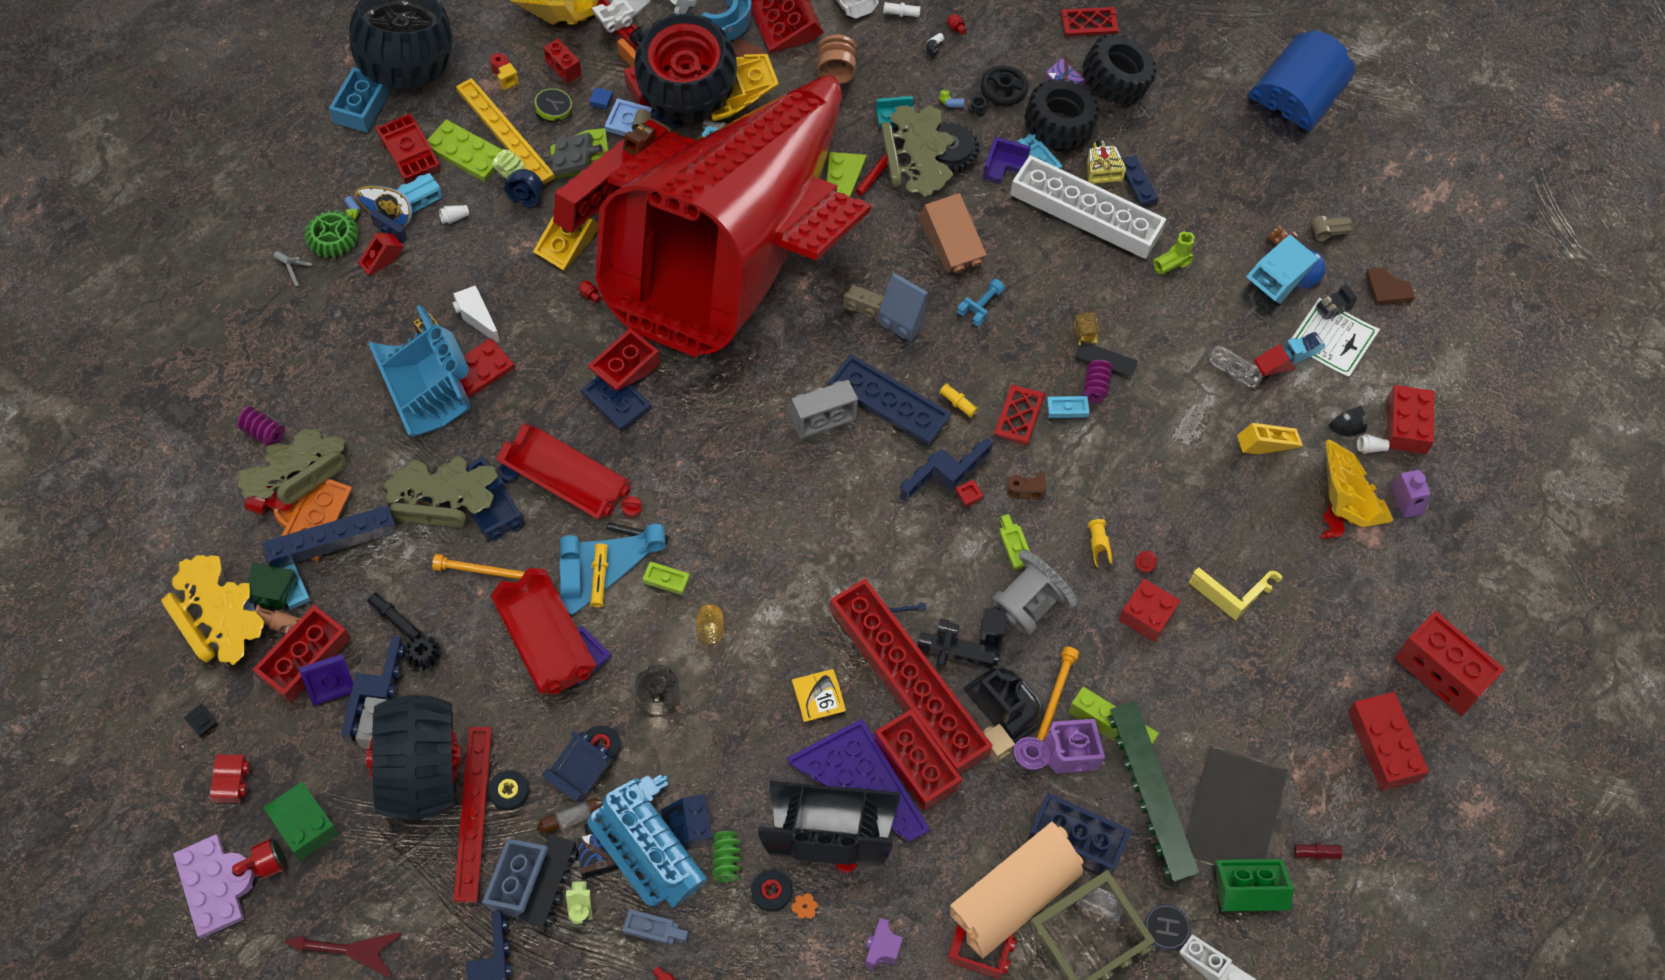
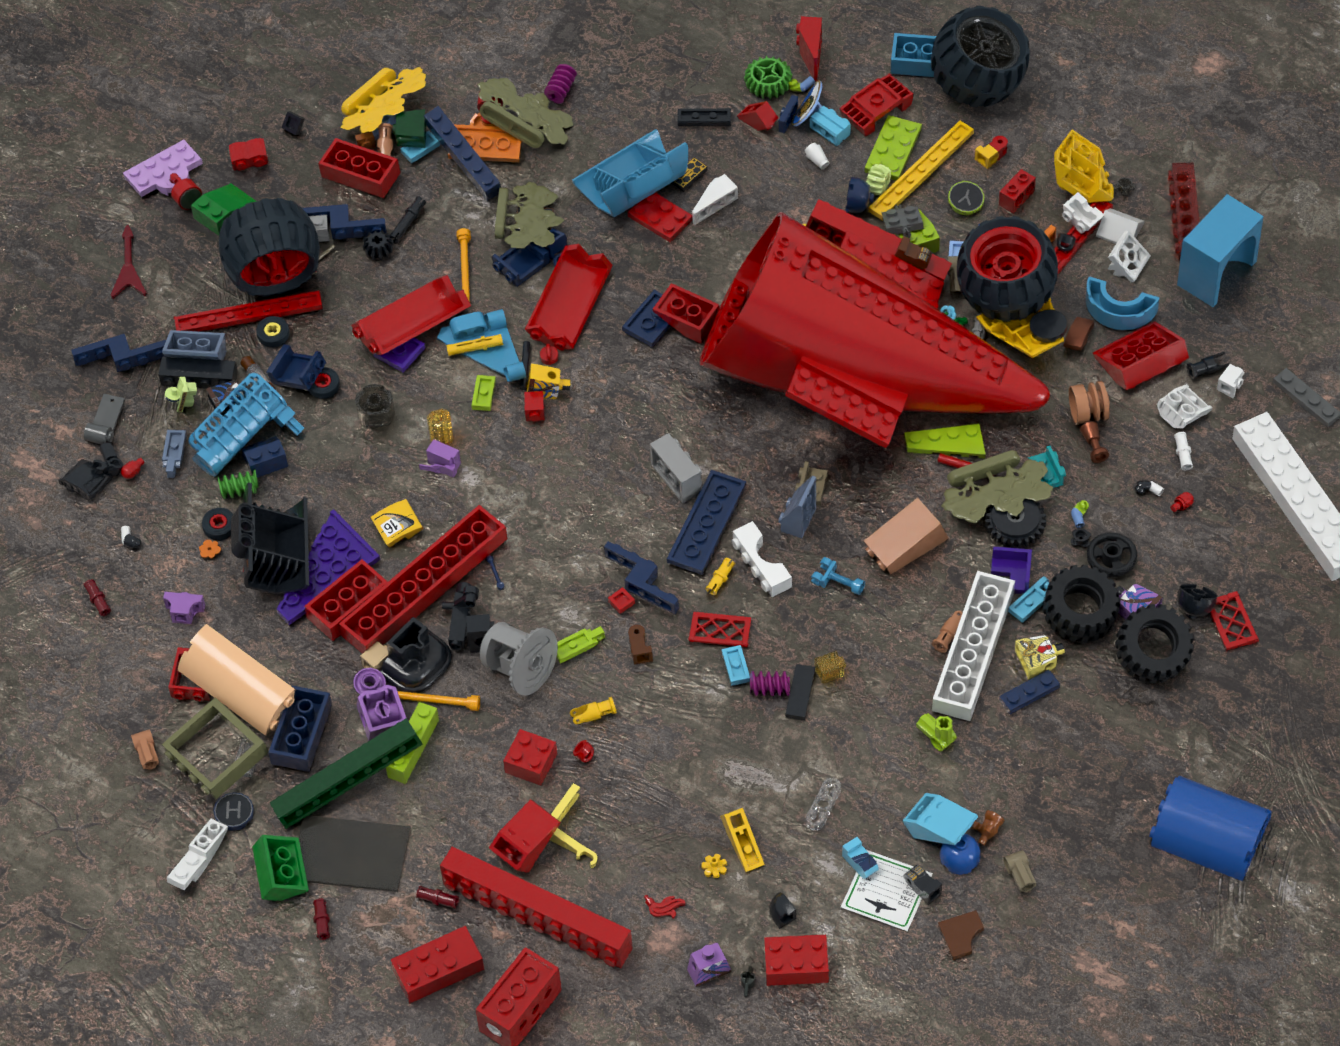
camera: 85 degrees right, 5 degrees down
light grey plant [273,251,312,287] -> none
dark purple plate [299,654,354,705] -> none
red slope [1254,344,1296,376] -> none
yellow wedge [1325,439,1394,527] -> none
white cone [1357,434,1389,454] -> none
none -> dark orange plate [355,131,376,149]
none -> dark red pin [416,886,459,909]
none -> medium lavender piece [419,440,461,478]
none -> red brick [440,846,633,969]
none -> red slope [489,799,561,873]
none -> red brick [524,391,545,422]
none -> yellow torso [527,363,570,399]
none -> black tile [677,108,731,126]
none -> yellow plant [701,854,727,878]
none -> white arch [732,521,792,597]
none -> pearl dark grey piece [741,966,755,998]
none -> red slope [796,16,822,81]
none -> nougat piece [932,611,963,653]
none -> black tile [1030,310,1067,342]
none -> copper piece [1080,422,1109,463]
none -> black cylinder [1177,583,1217,619]

